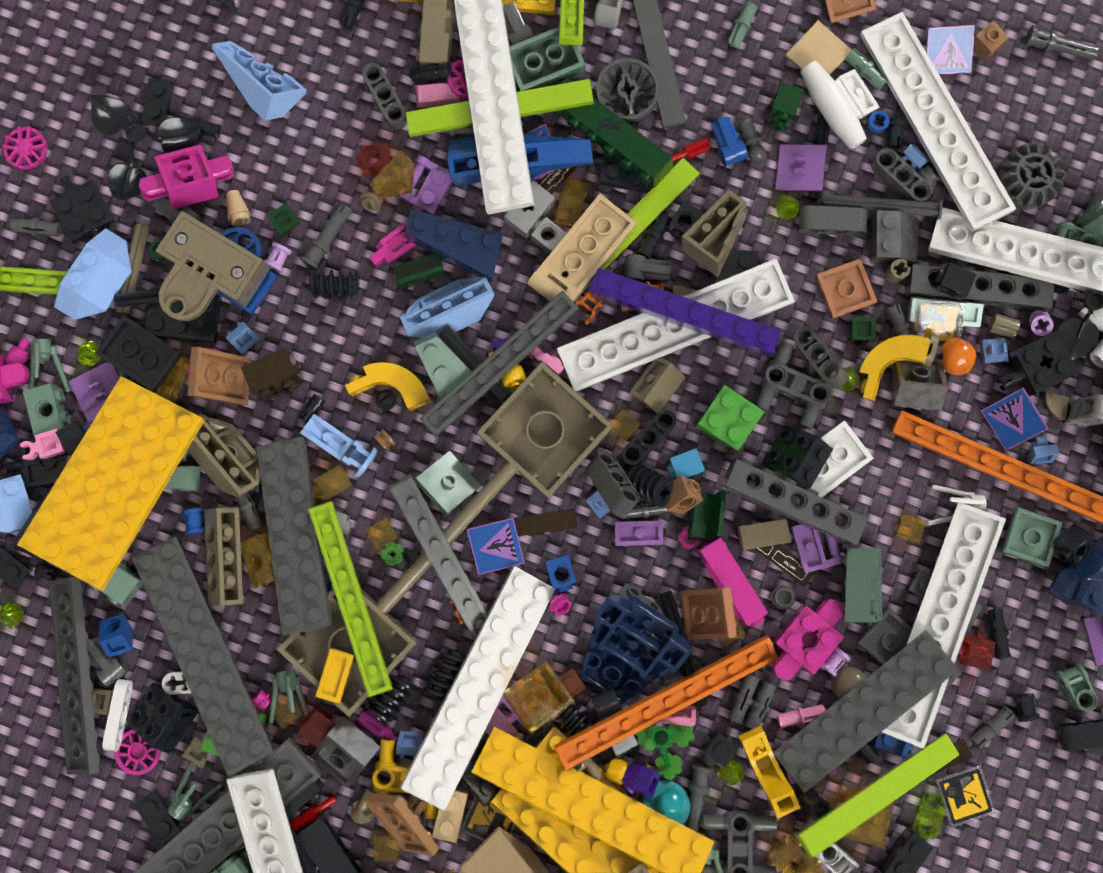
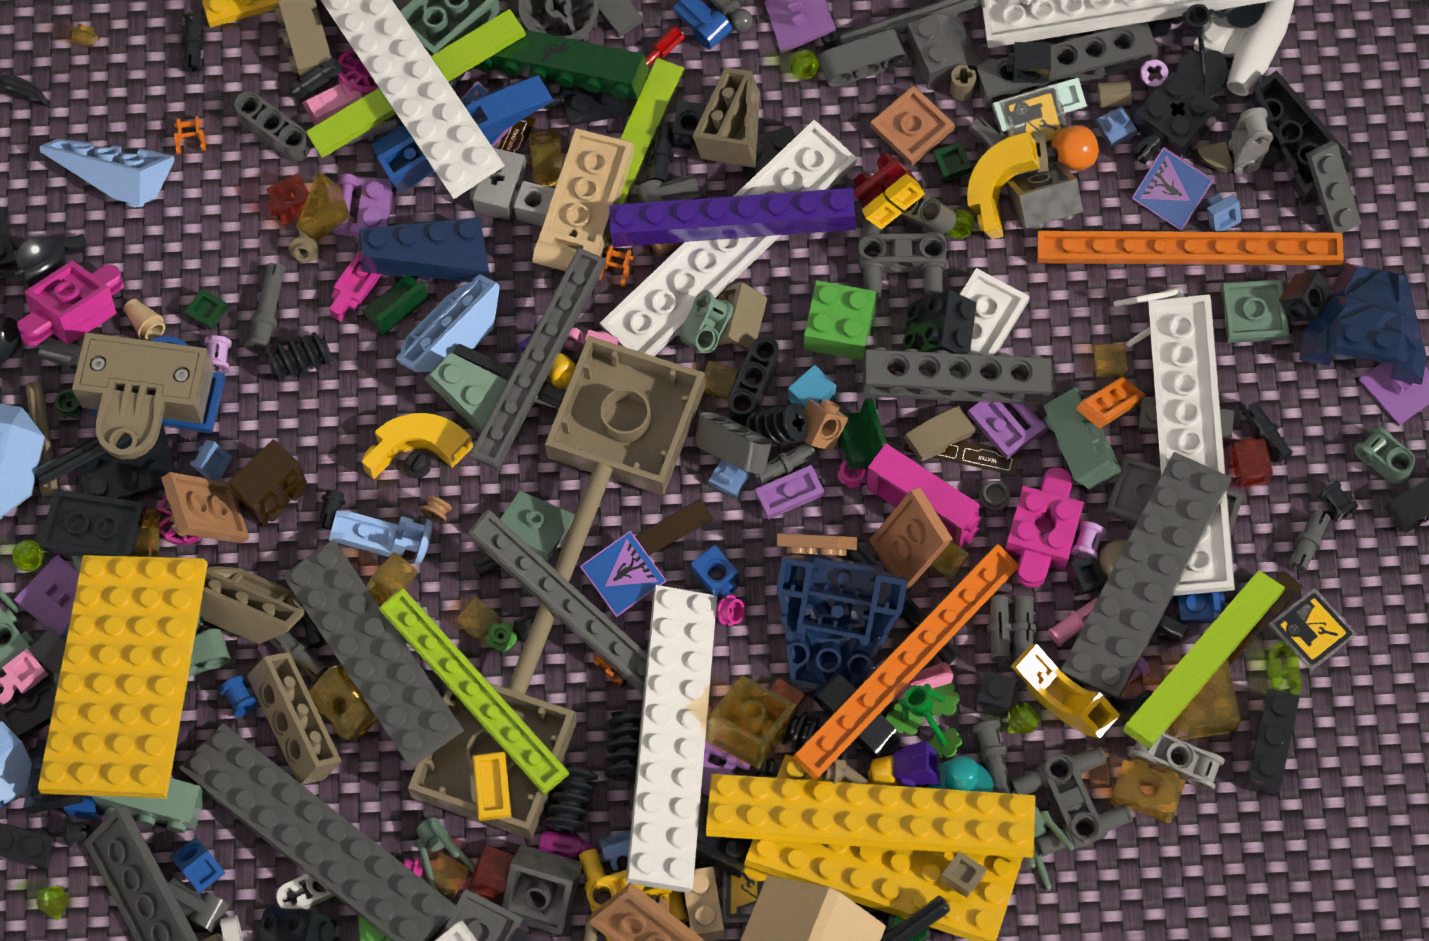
camera: 20 degrees left, 15 degrees down
none -> orange piece [174,115,206,154]
none -> sand green piece [680,290,733,353]
none -> medium nougat plate [777,533,857,556]
none -> hips [853,153,925,230]
none -> black tile [1065,557,1107,596]
none -> orange tile [1076,376,1146,429]

